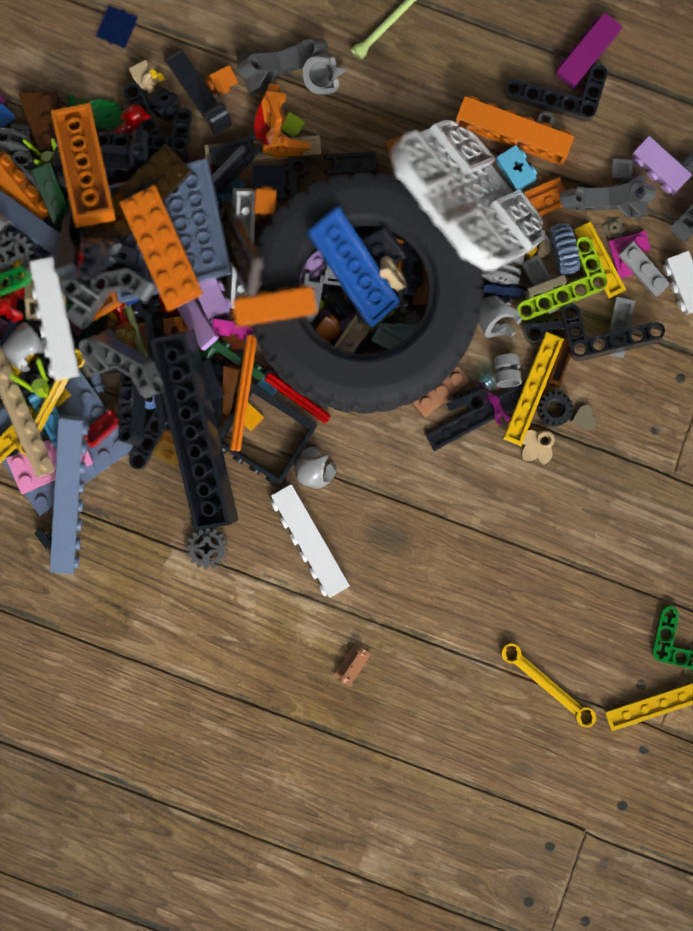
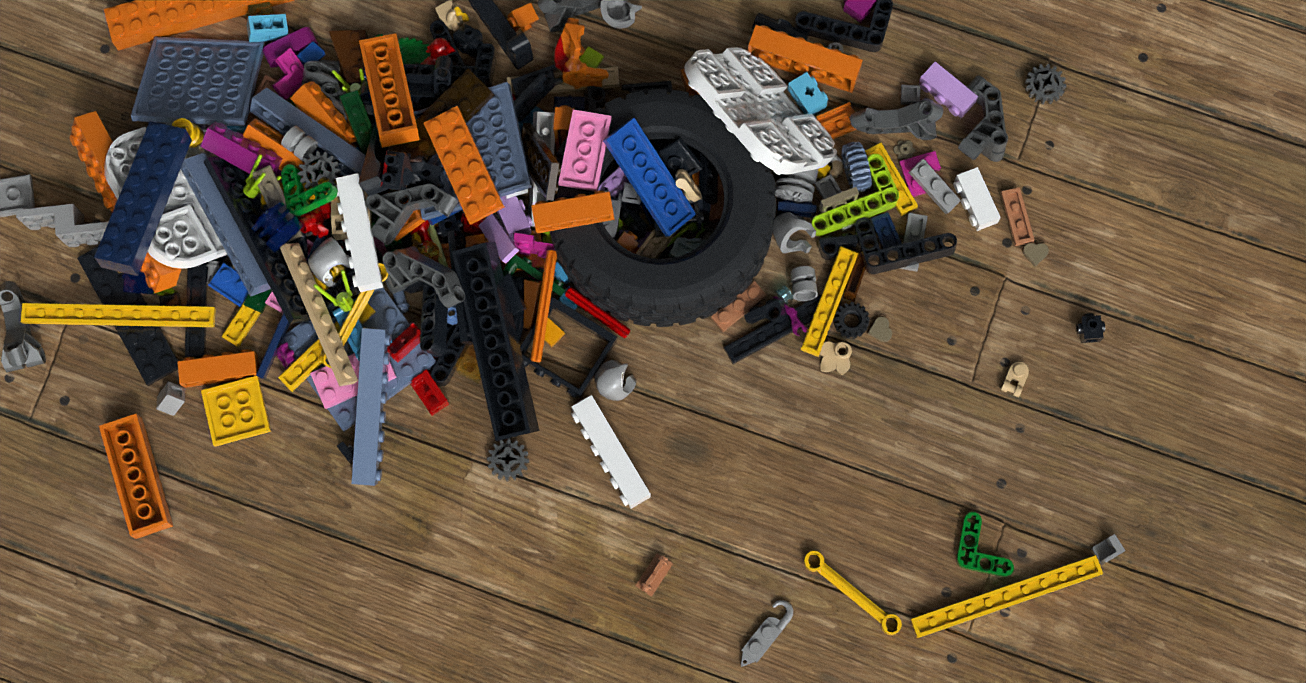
camera: 10 degrees right, 10 degrees down
none -> red hinge [411,370,449,416]
none -> dark azure plate [554,262,570,284]
none -> bright pink plate [558,110,612,192]
none -> light grey plate [741,600,793,667]
none -> black piece [752,13,809,41]
none -> dark blue plate [870,212,902,249]

